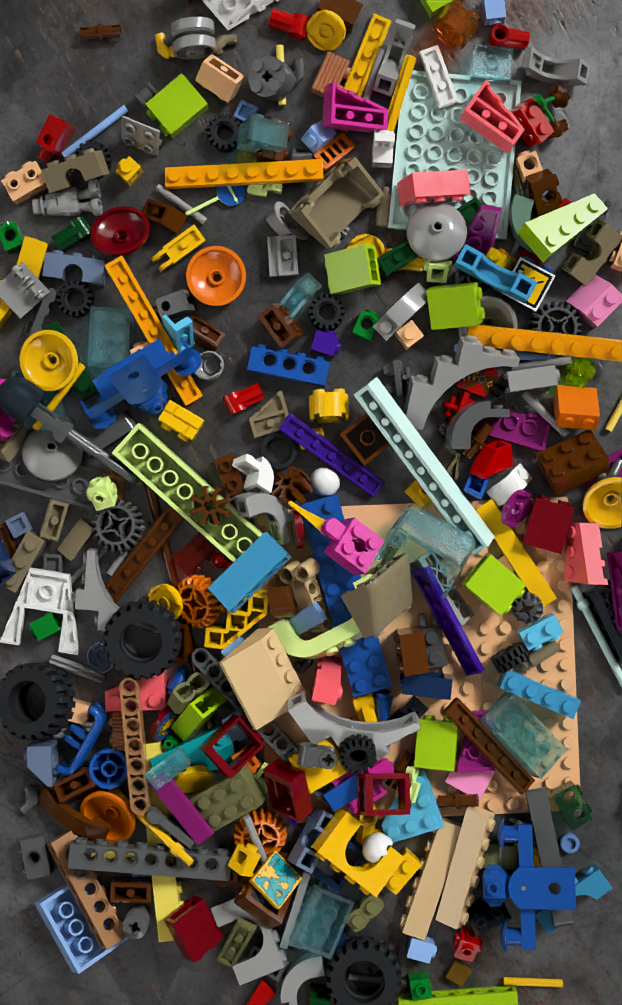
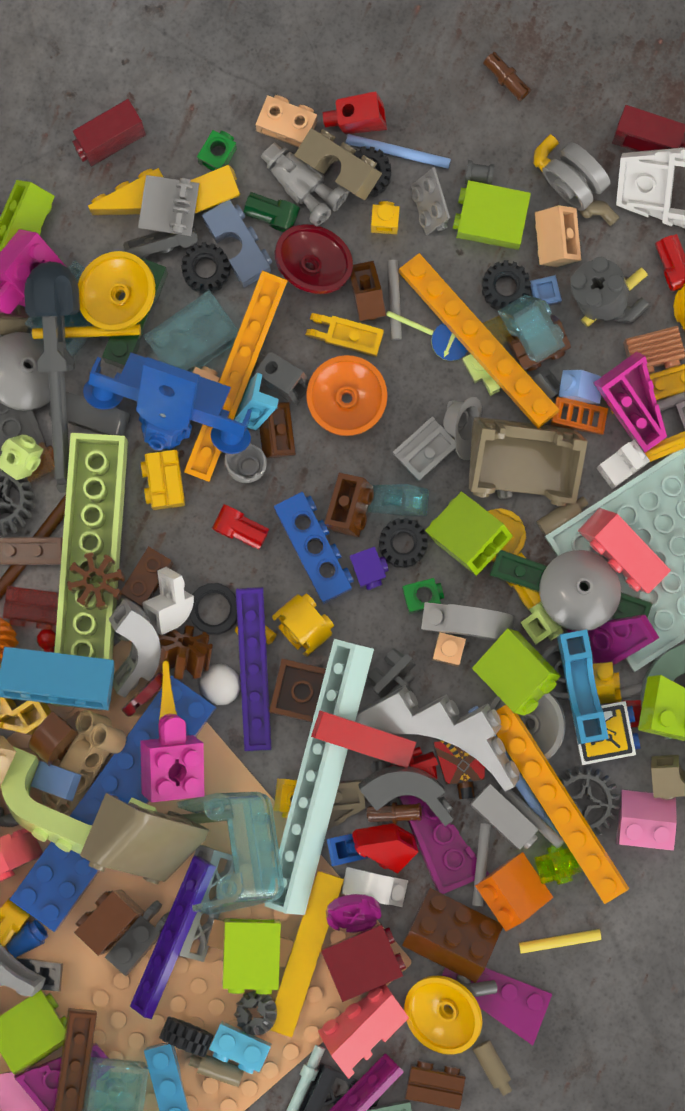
camera: 55 degrees right, 5 degrees down
dark tan wing [249,390,288,438] -> none
dark blue window [399,672,453,700] -> none
none -> tile [311,710,416,768]

